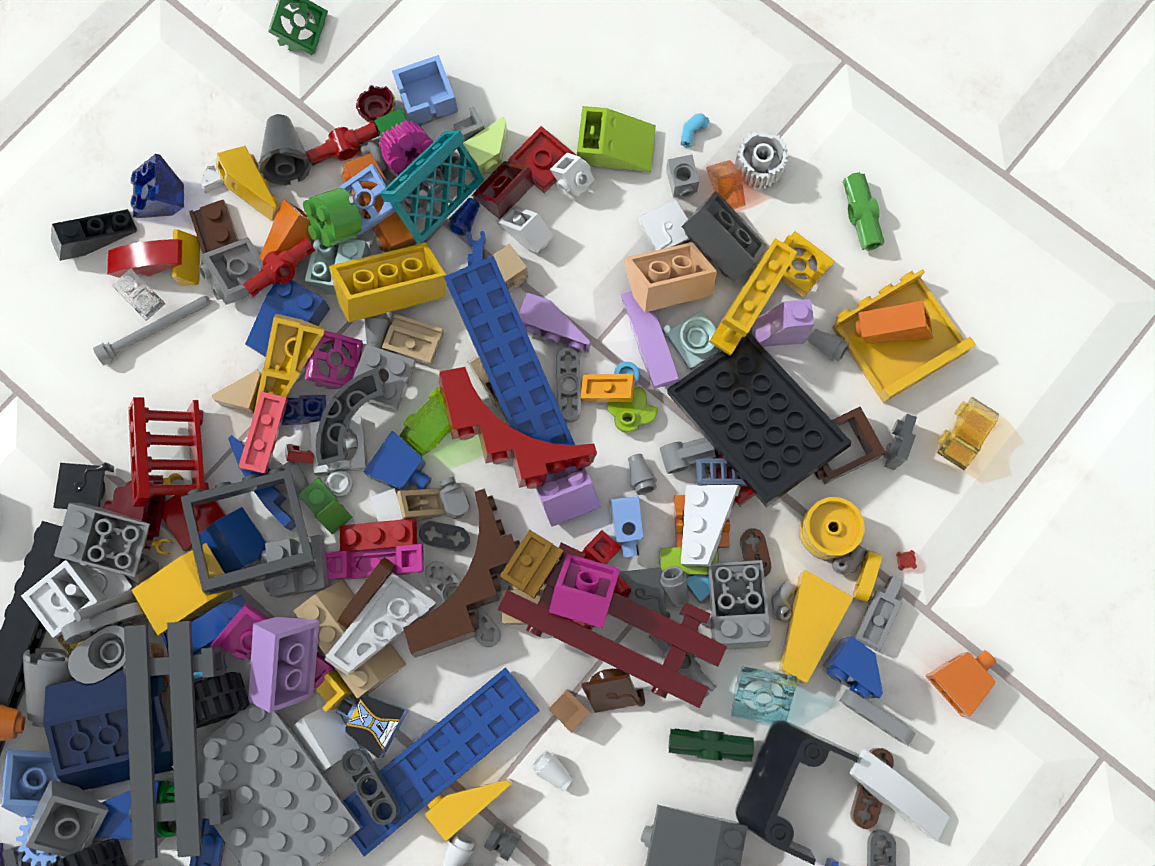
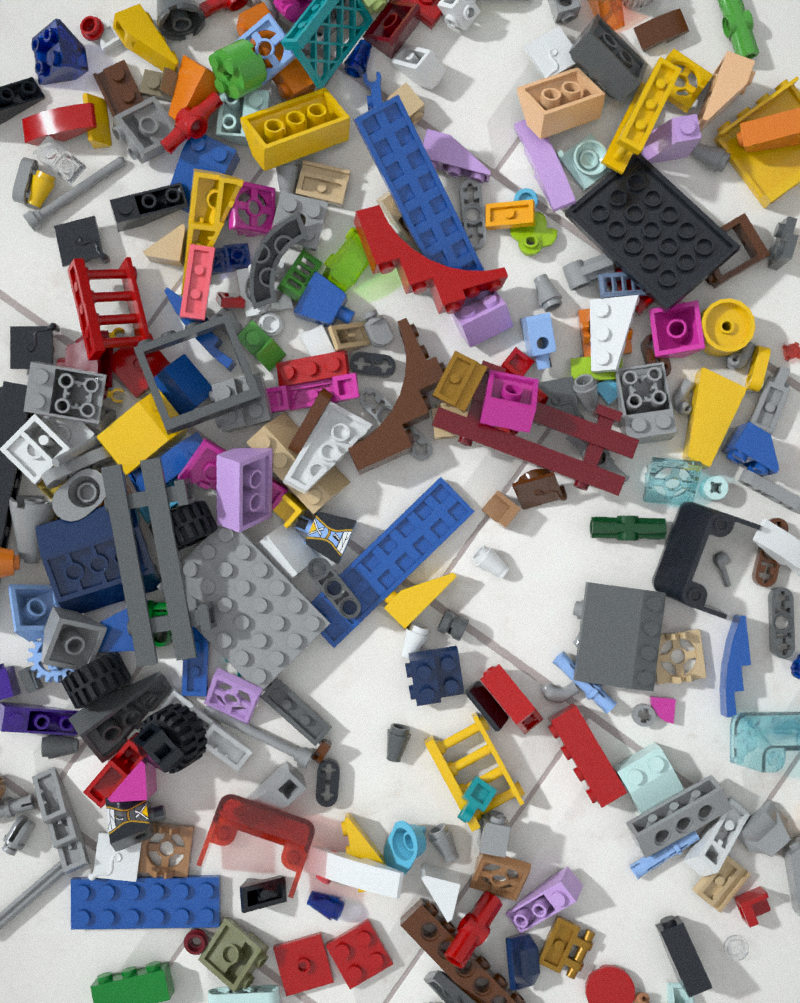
camera: 10 degrees left, 10 degrees up
none -> light grey beam [12,157,39,205]
none -> yellow cone [27,170,56,208]
none -> black hat [54,216,110,267]
none -> red plate [80,16,104,41]
none -> black slope [110,182,188,232]
none -> dark tan slope [140,67,178,102]
none -> bright green slope [277,249,323,302]
none -> reddish brown slope [633,9,690,52]
none -> dark pink slope [649,300,705,358]
none -> light nougat slope [698,51,756,133]
none -> light aqua wheel [699,476,728,501]
none -> light grey hand [713,551,731,587]

